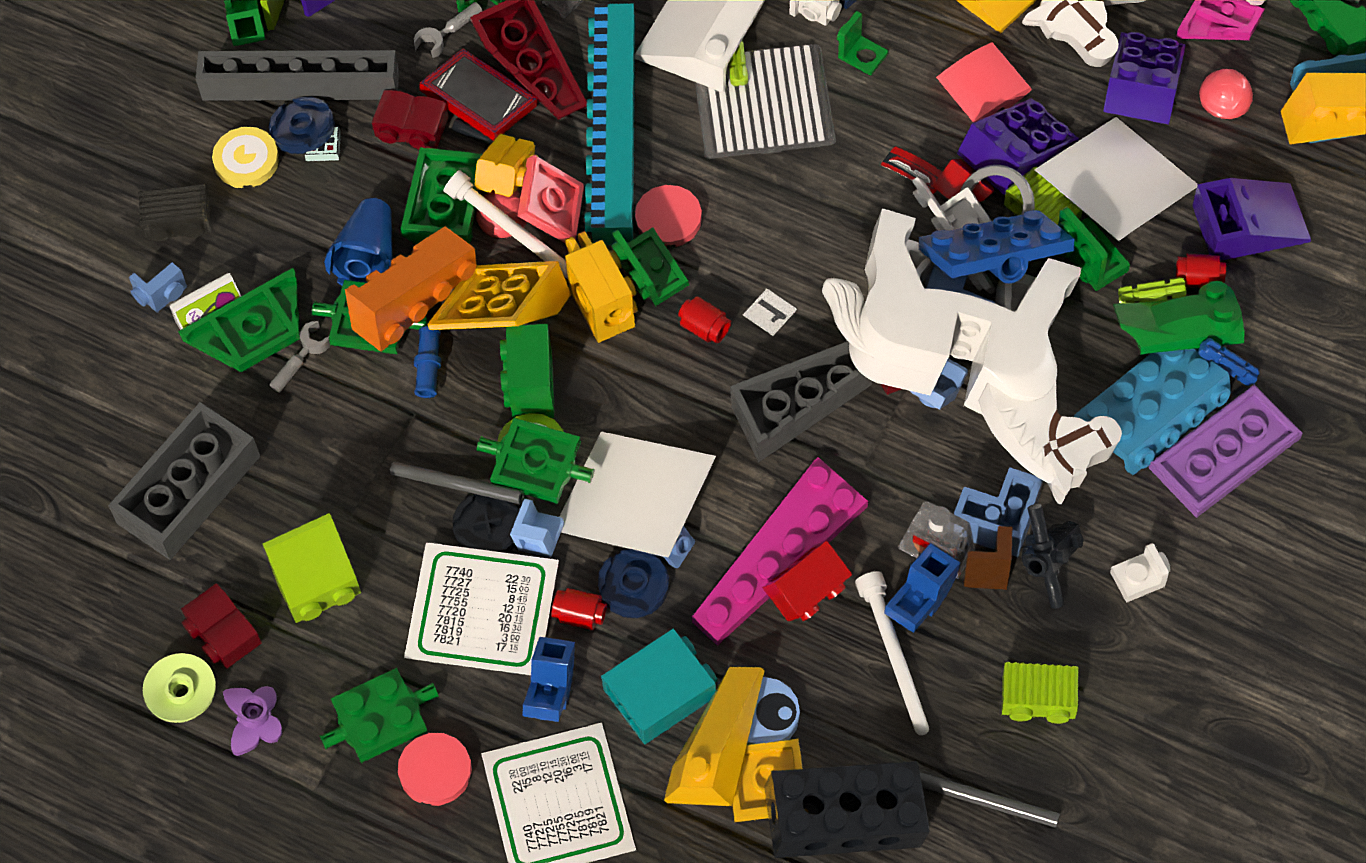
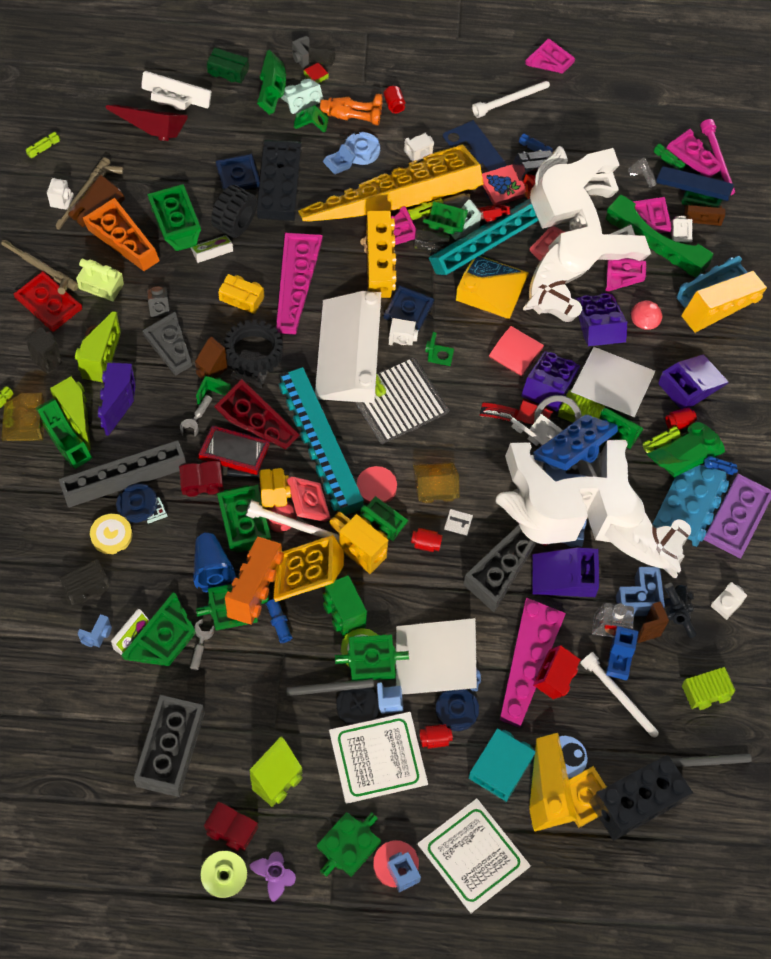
camera: 30 degrees left, 0 degrees up
blue brick [523,637,575,722] -> none
none -> medium blue brick [387,852,421,892]
none -> clear yellow slope [413,462,460,503]
none -> dark purple slope [532,548,599,598]

